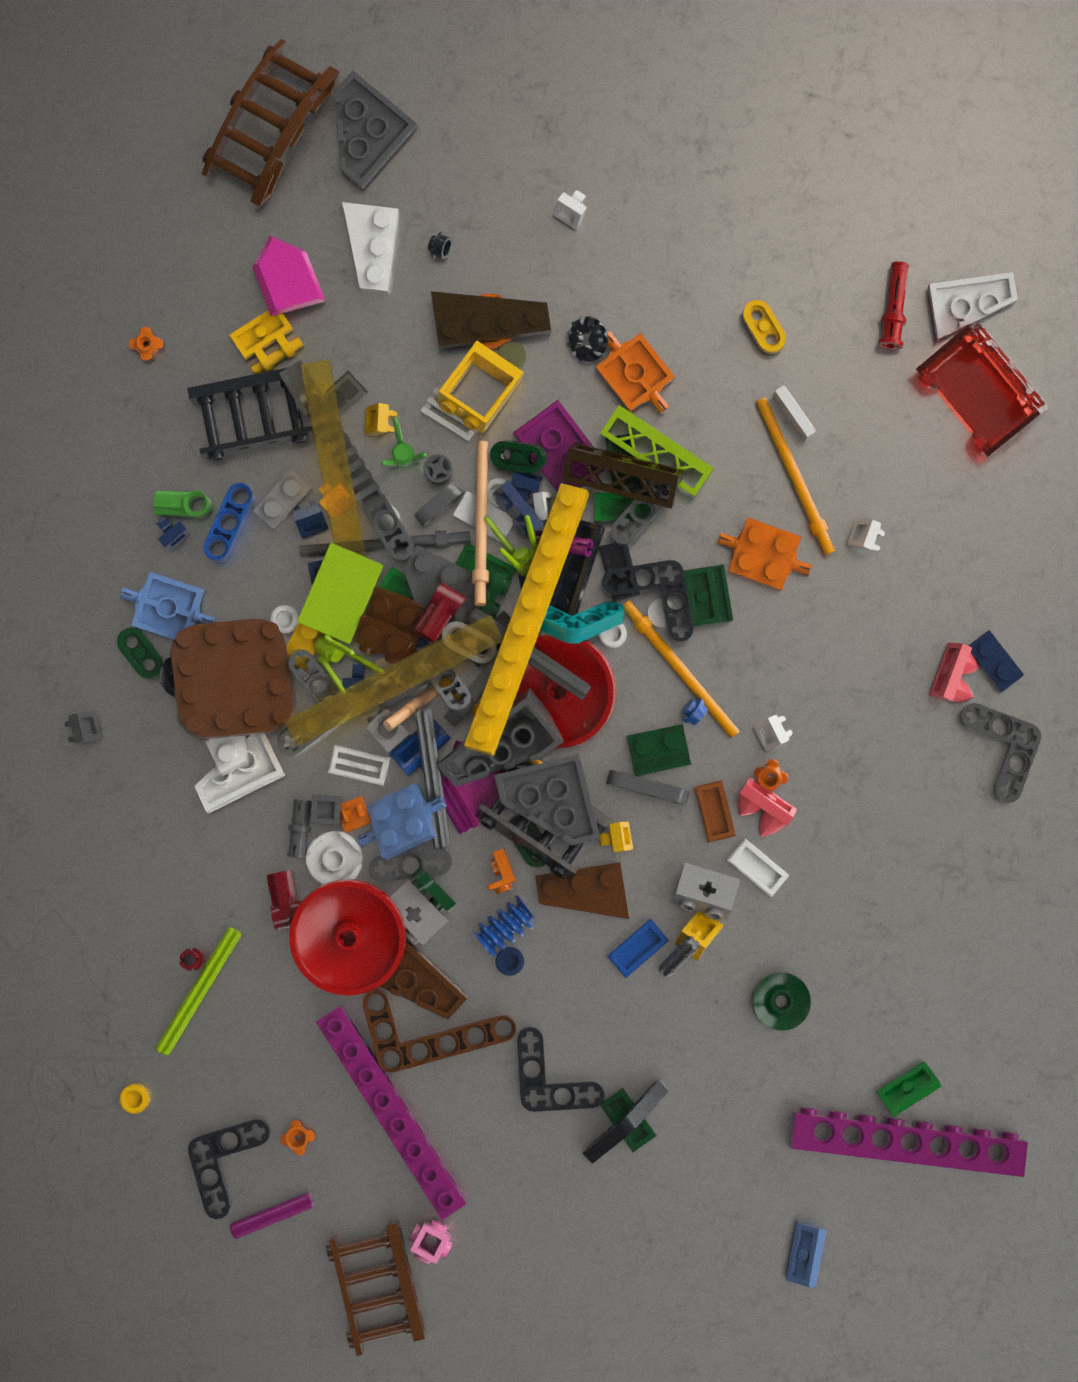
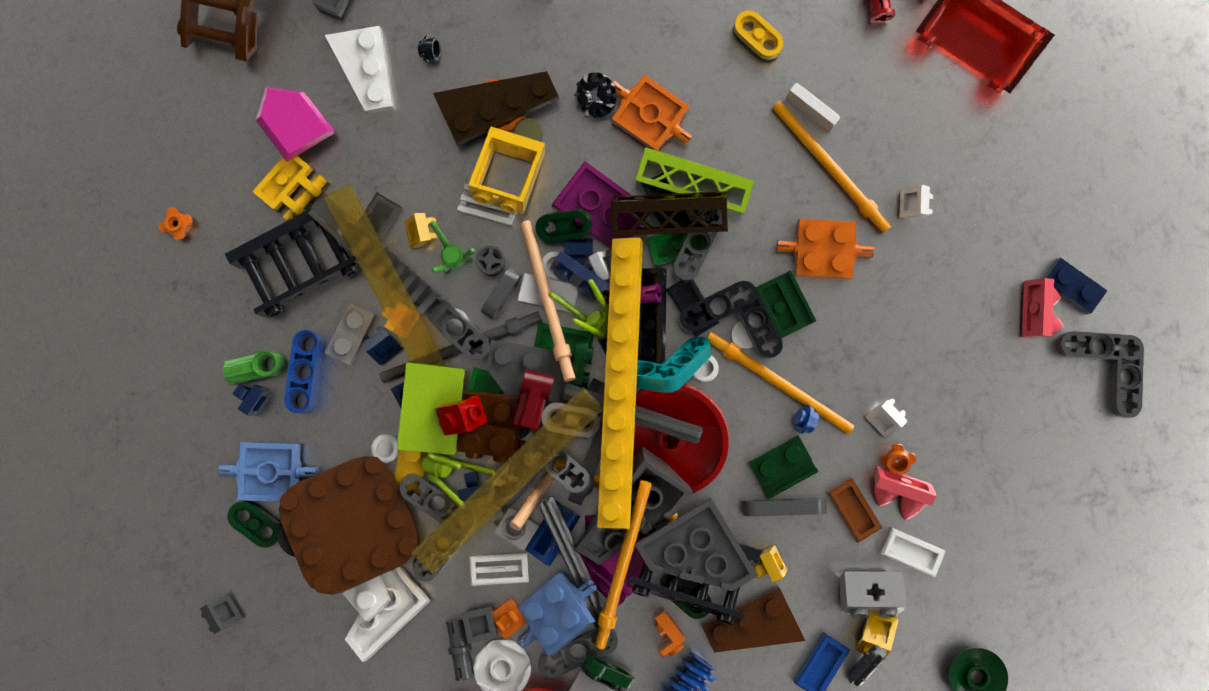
camera: 15 degrees left, 0 degrees up
none -> red bracket [435,395,487,436]
none -> light orange bar [594,480,652,649]

